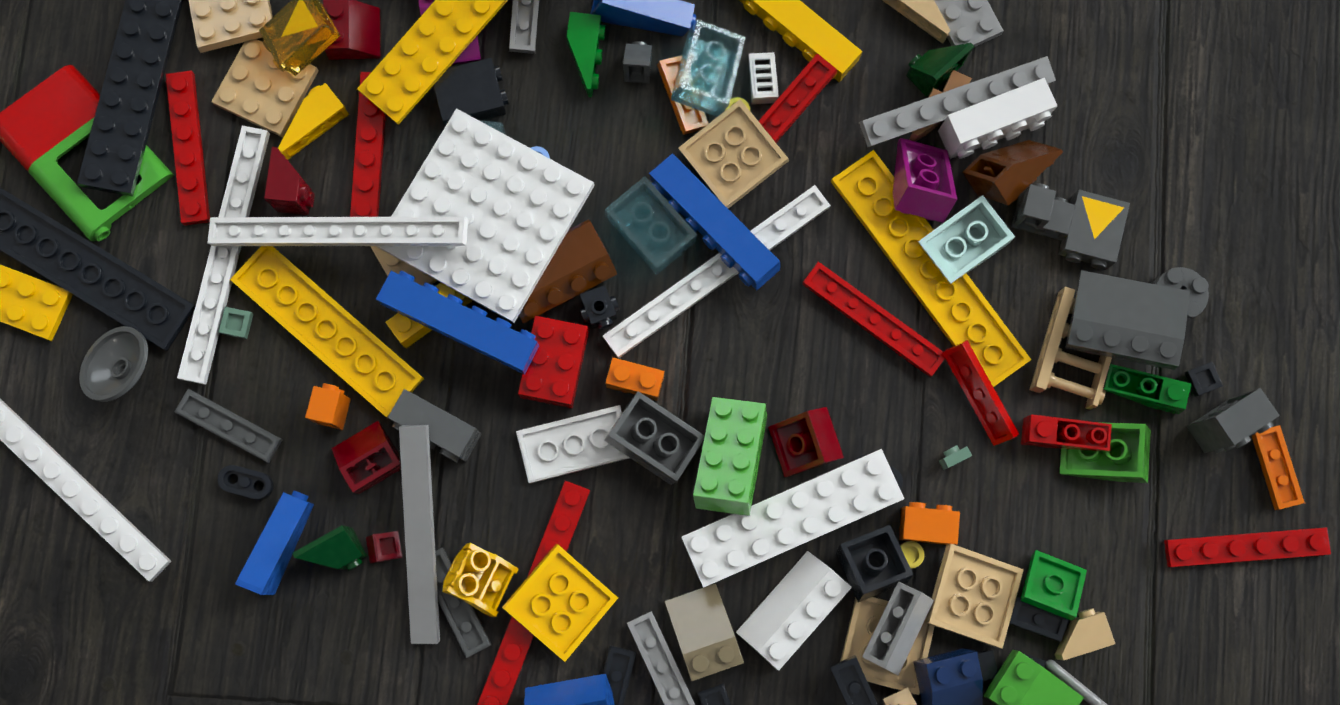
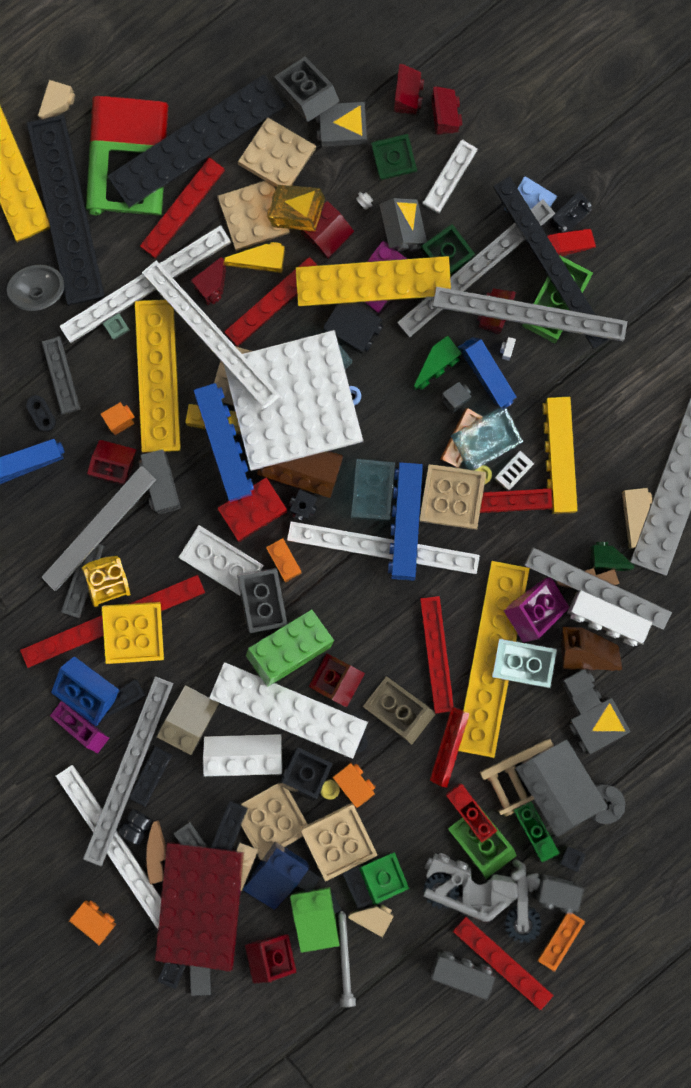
camera: 50 degrees right, 5 degrees up
dark green slope [292,525,367,571] -> none
dark red slope [366,531,402,563] -> none
light grey brick [862,581,934,675] -> none
sand green plate [939,445,972,470] -> none
none -> dark tan slope [363,676,436,745]
none -> light grey piece [423,853,541,943]
none -> dark grey brick [430,950,495,1000]

